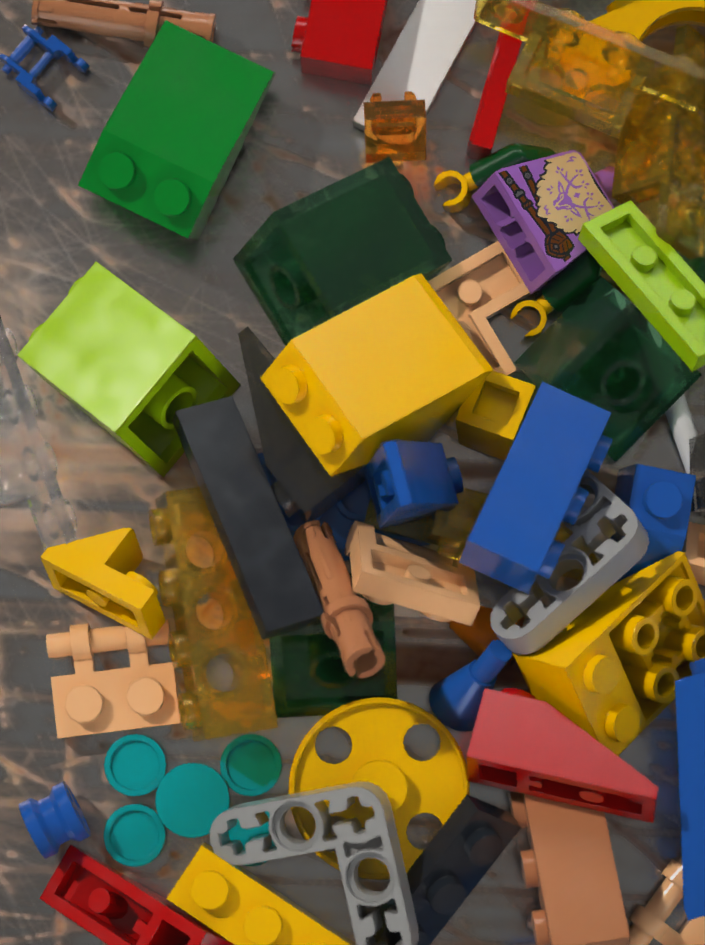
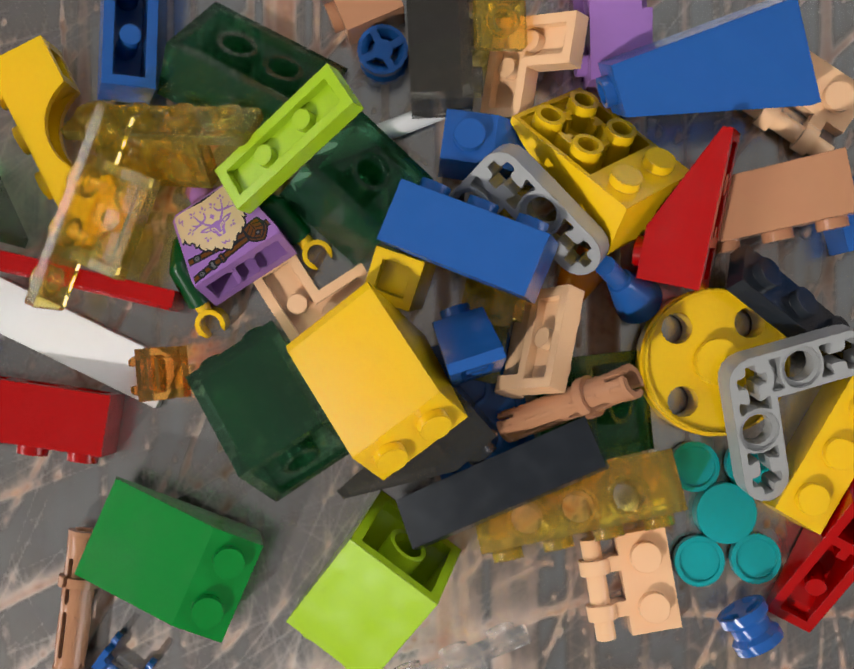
camera: 90 degrees left, 5 degrees up
yellow slope [40,528,166,640] -> none

